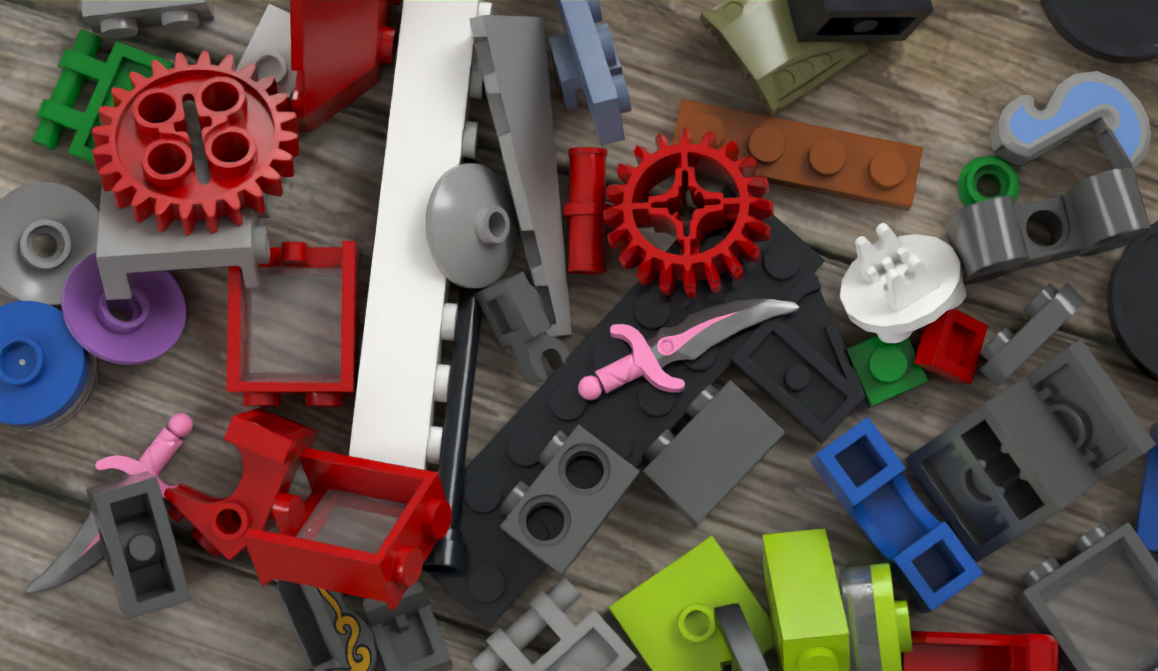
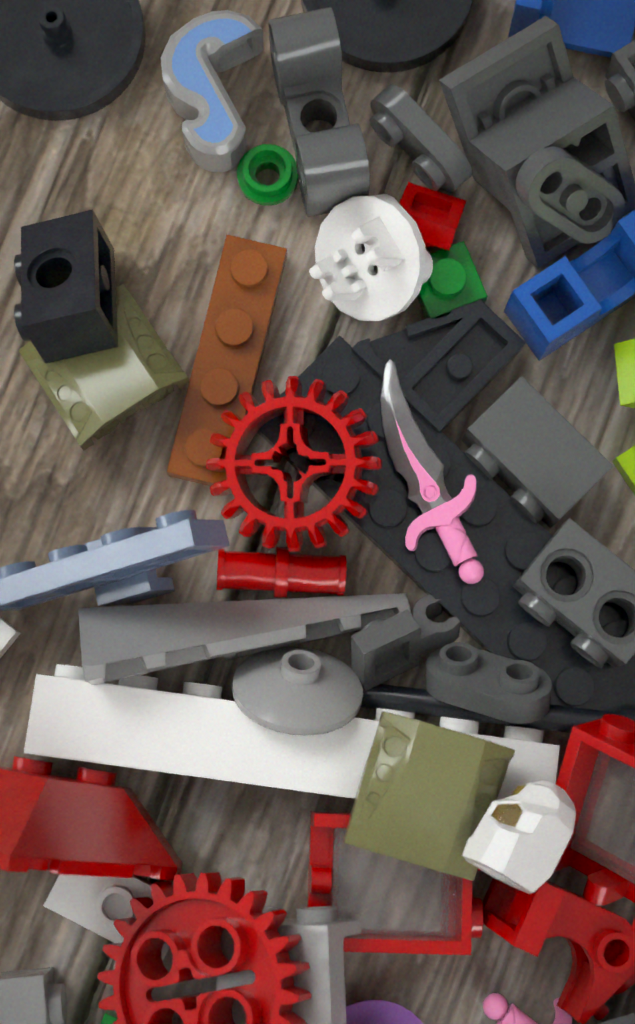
camera: 90 degrees left, 0 degrees up
none -> olive slope [343,711,515,881]
none -> dark grey plate [426,642,552,724]
none -> white rock [462,780,576,894]
none -> dark grey plate [516,147,625,244]

